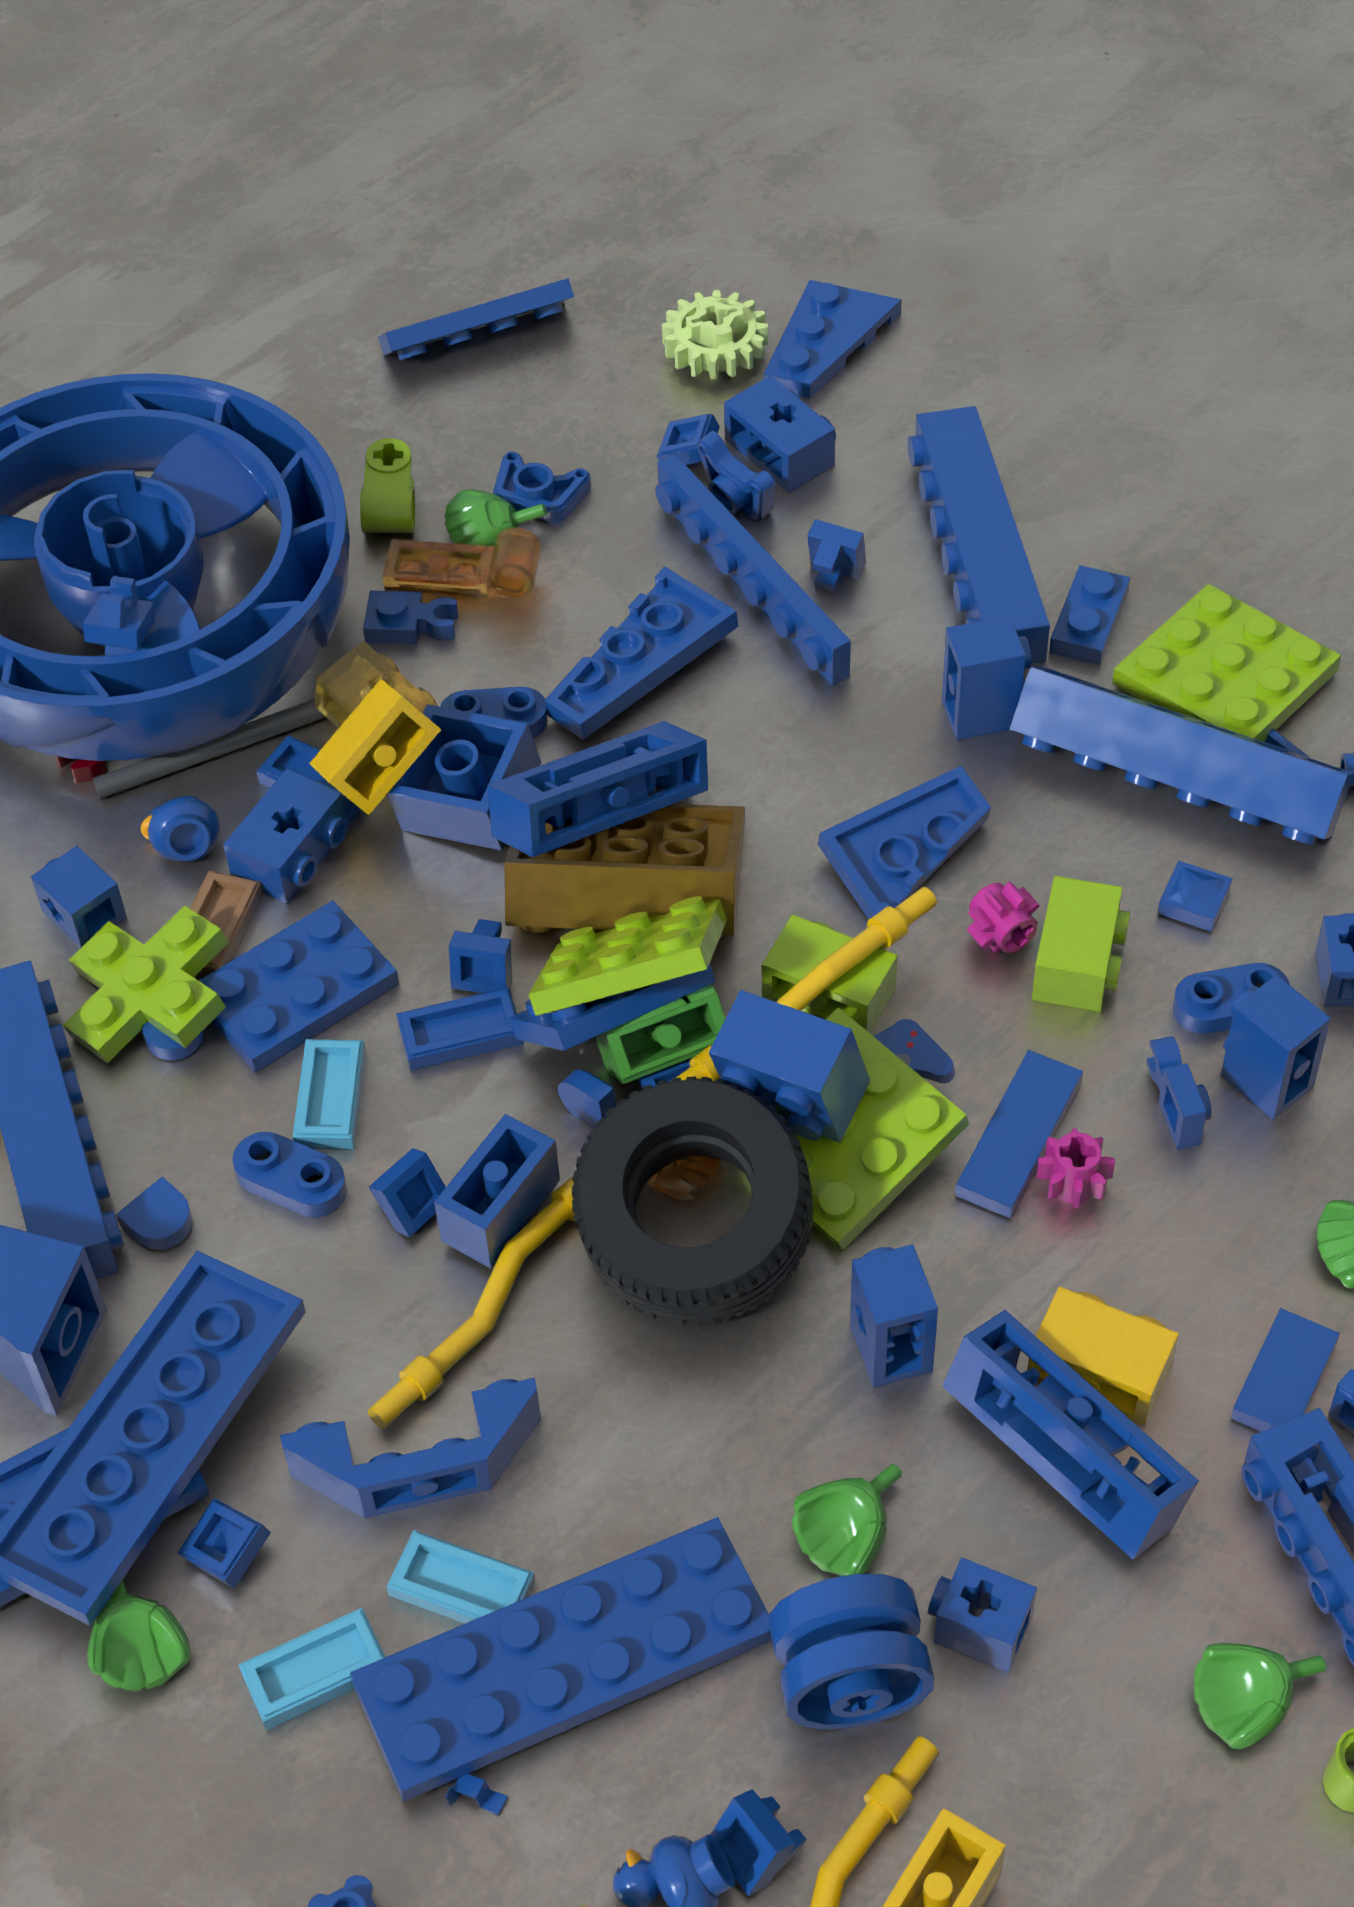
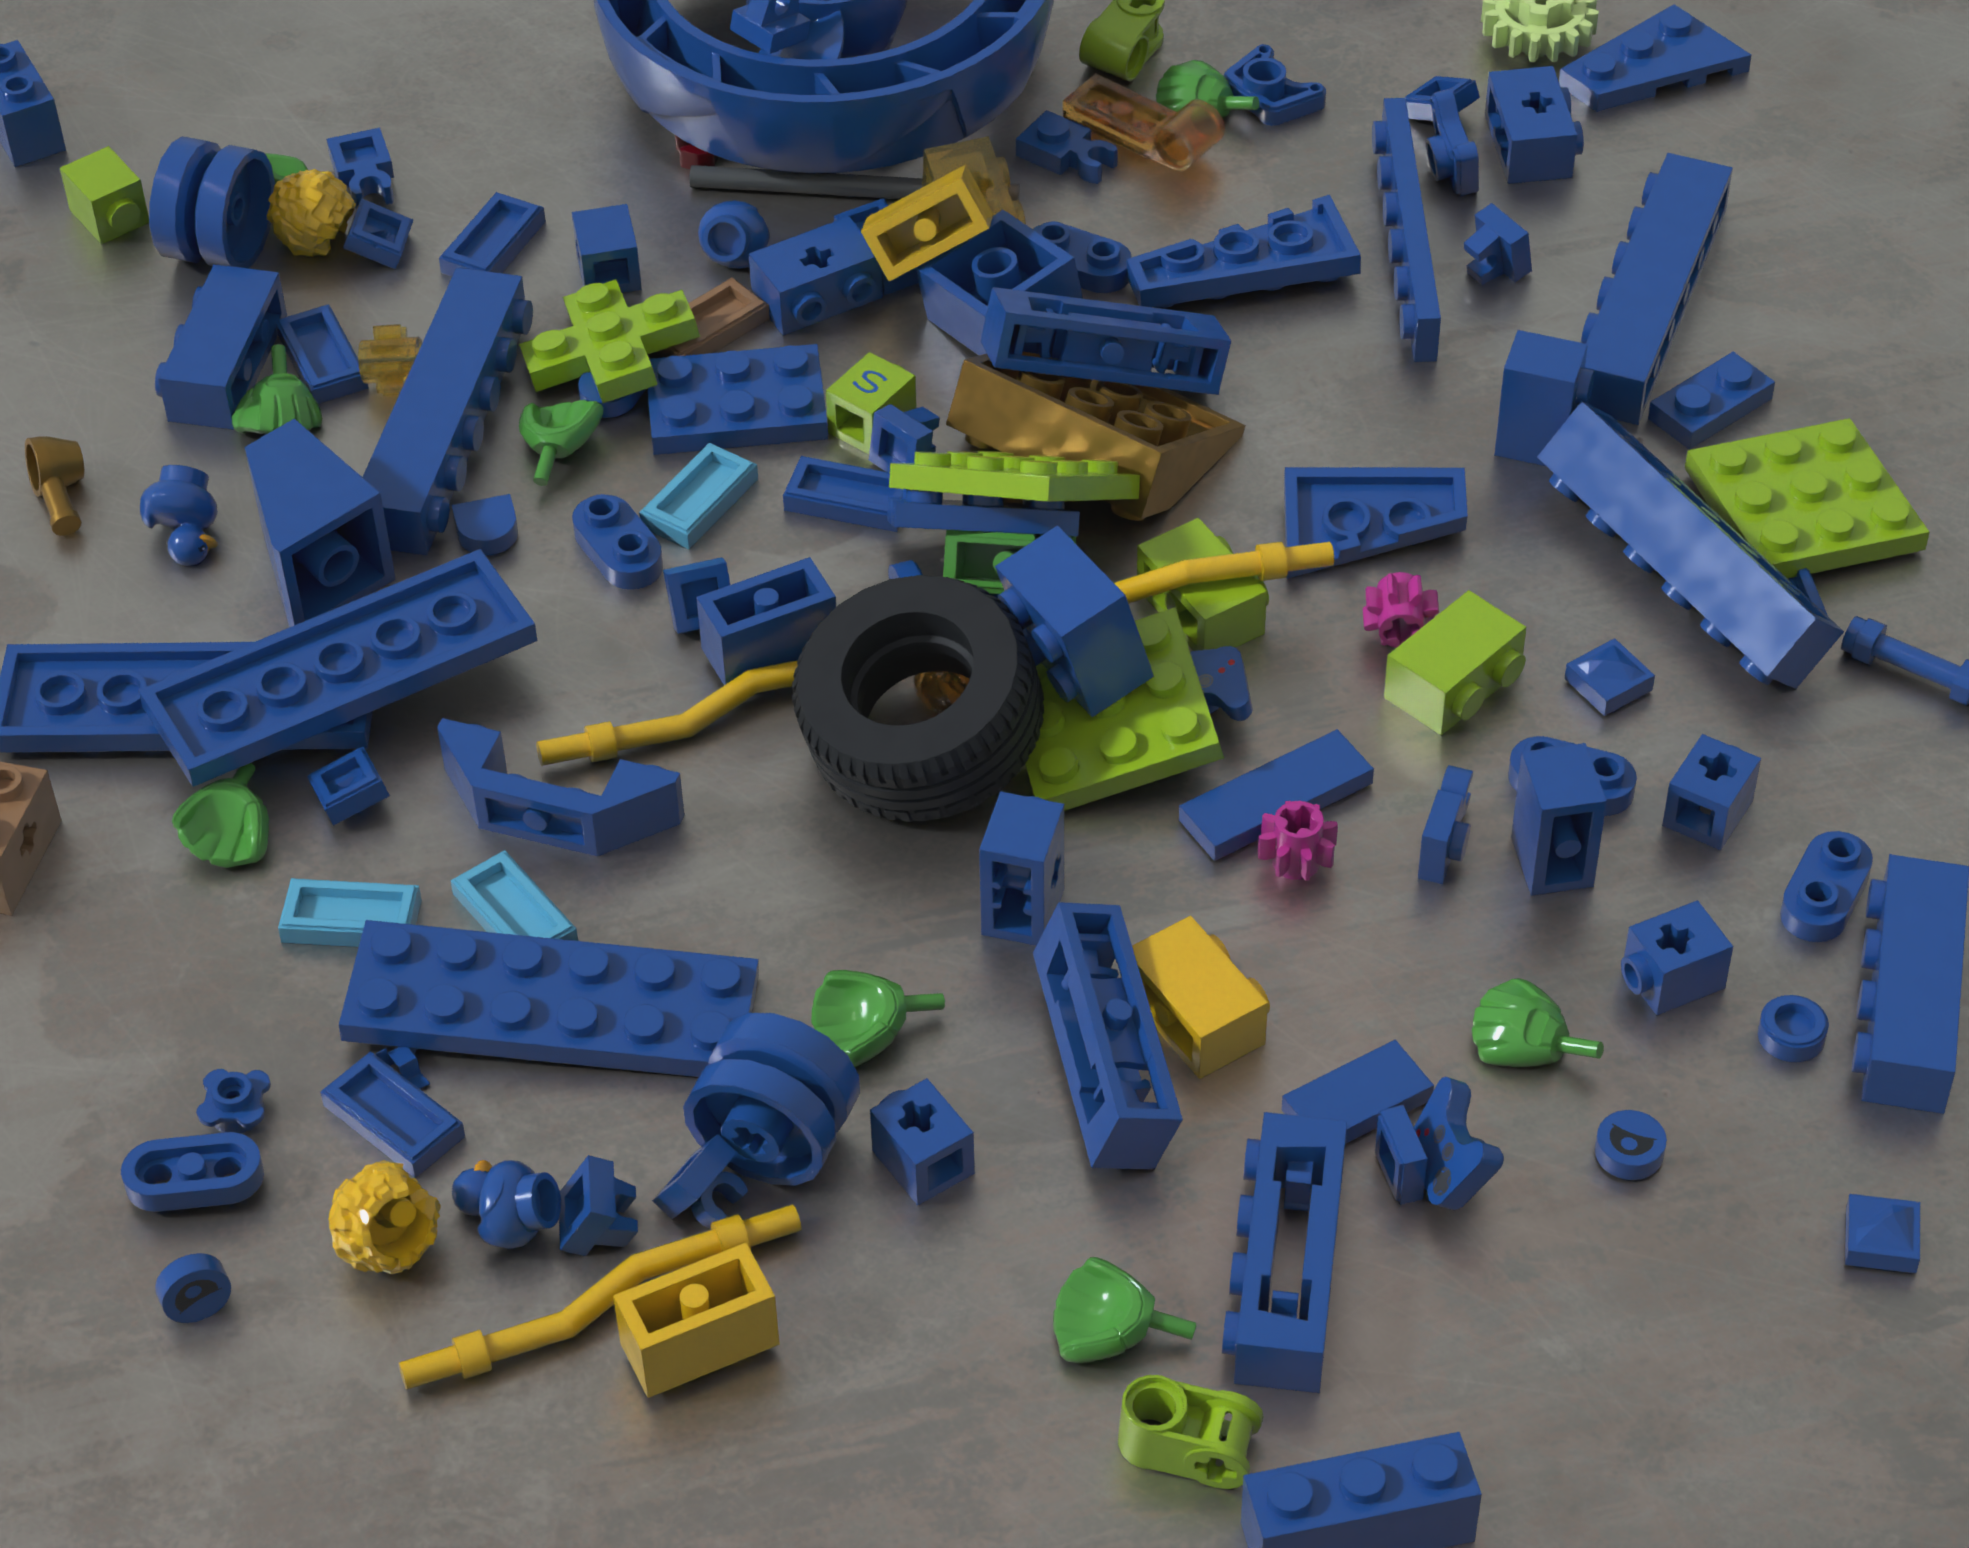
camera: 30 degrees right, 5 degrees down
none -> blue tile [320,1051,465,1178]
none -> bright green piece [519,400,603,486]
none -> blue tile [652,1134,748,1228]
none -> lime brick [826,352,917,454]

